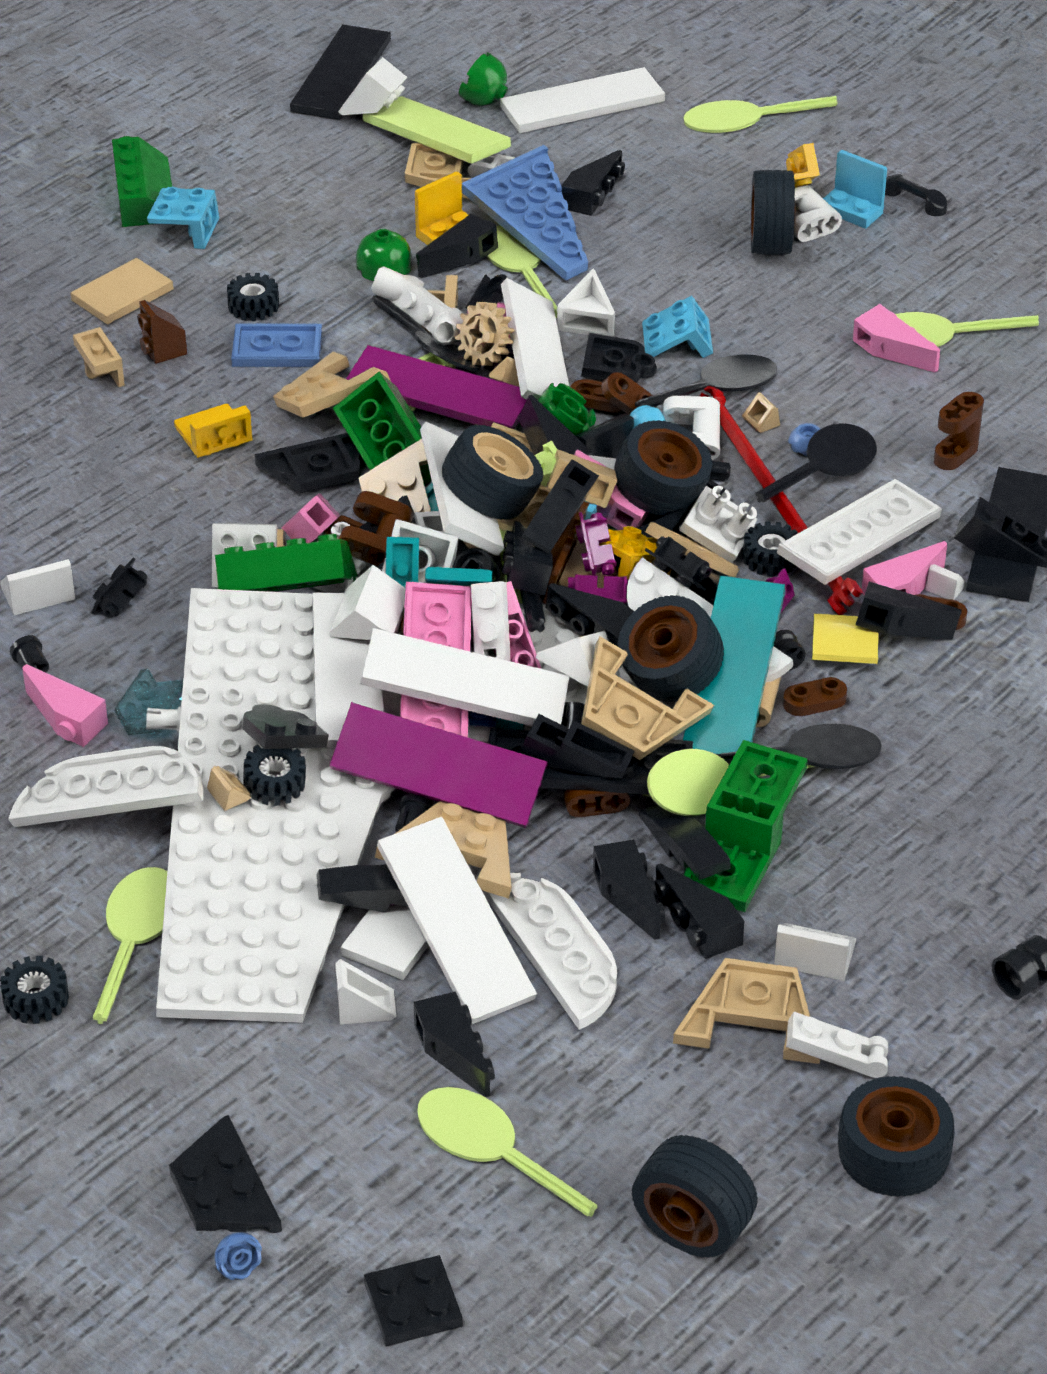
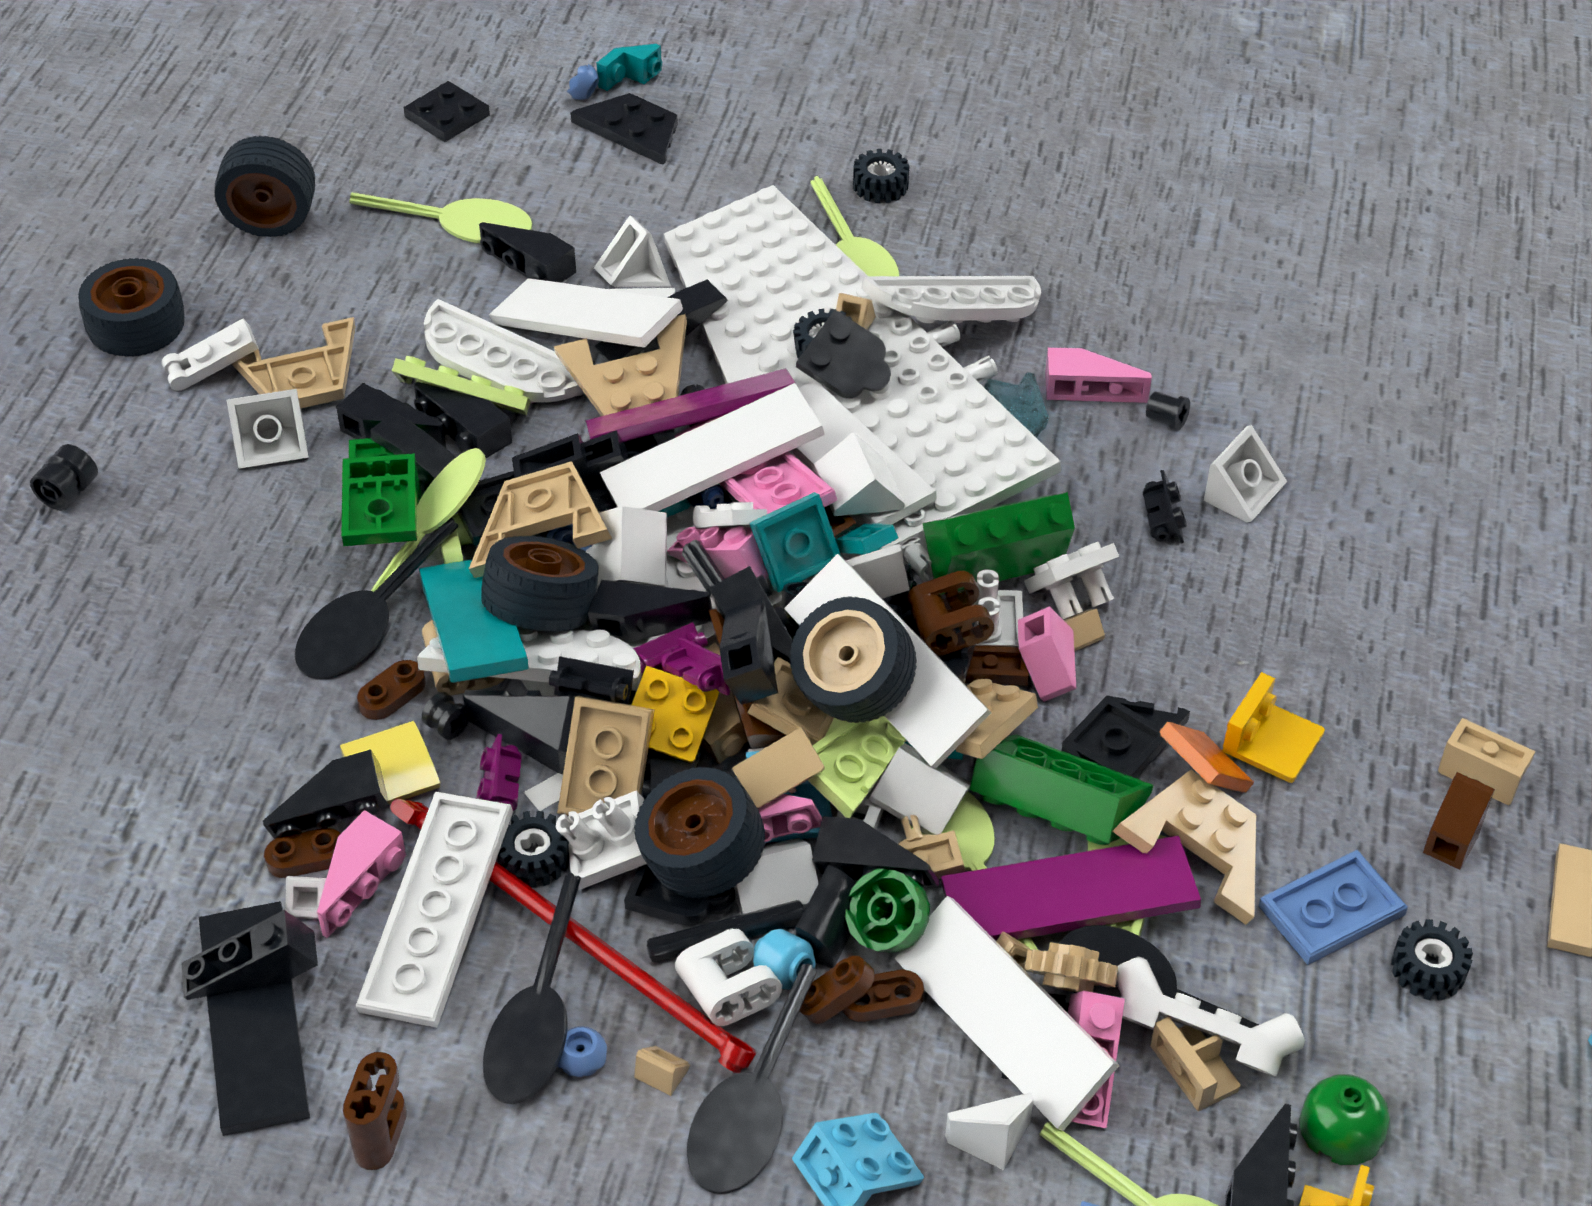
camera: 150 degrees right, 5 degrees up
black hinge [465,274,508,309] -> none
black plate [581,333,657,383] -> none
none -> yellowish green wing [392,356,531,415]
none -> teal slope [596,44,663,91]
none -> orange tile [1159,722,1254,793]

